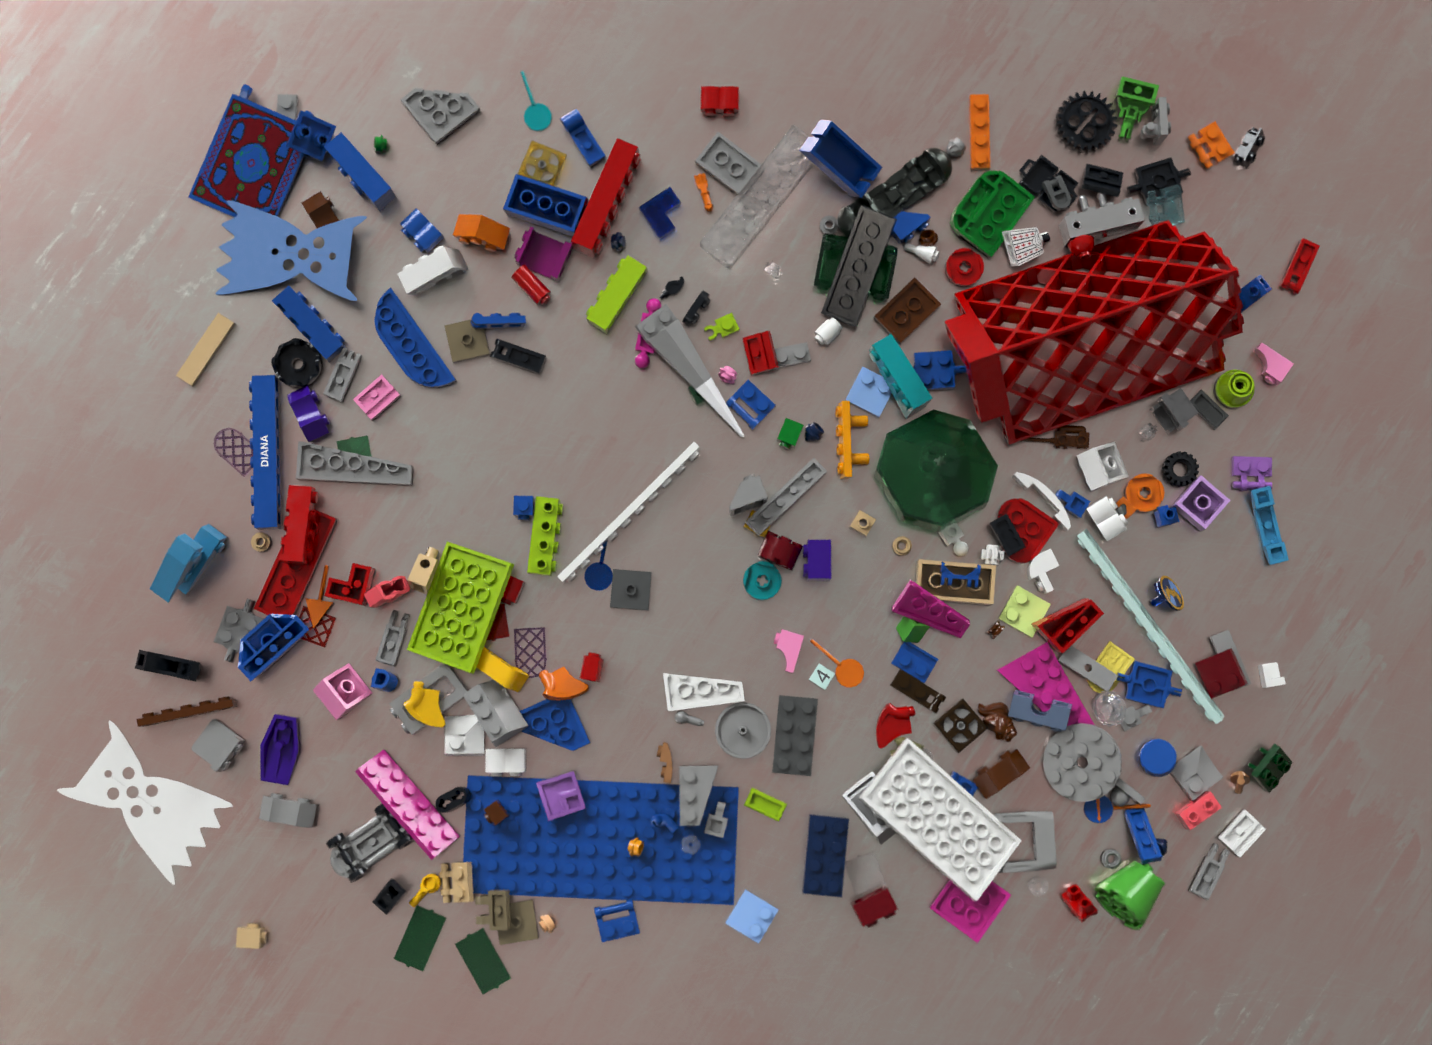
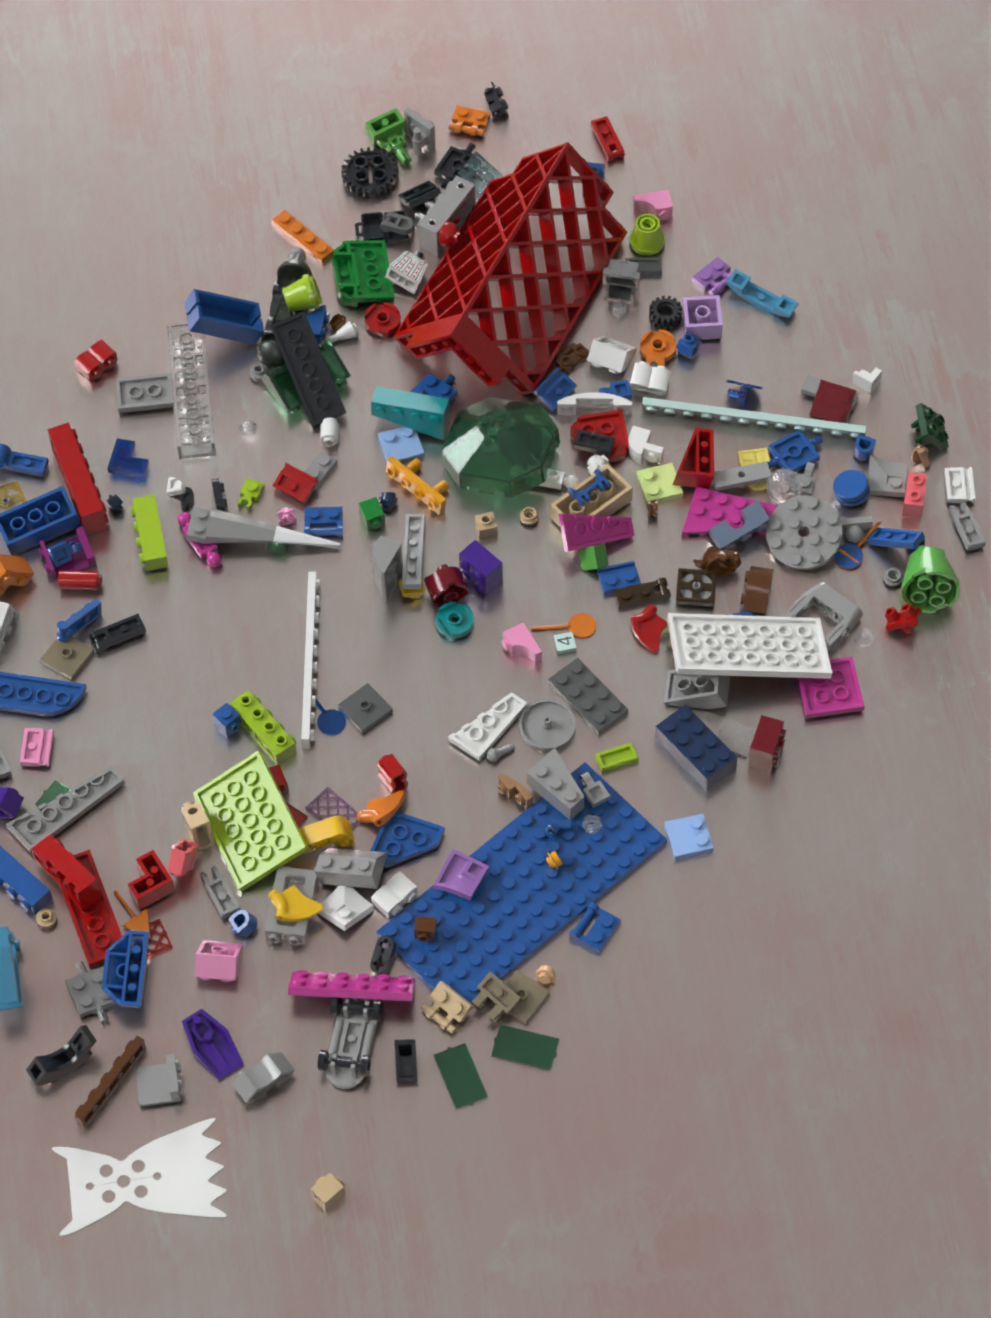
camera: 45 degrees left, 25 degrees down
yellow plate [409,874,441,908] -> none
orange piece [694,173,713,211] -> none
reddish brown plate [874,277,941,344] -> none
none -> blue plate [47,541,83,567]
none -> white tile [166,477,186,497]
none -> lime piece [282,273,323,312]
none -> blue plate [533,367,577,411]
none -> blue plate [854,435,876,461]

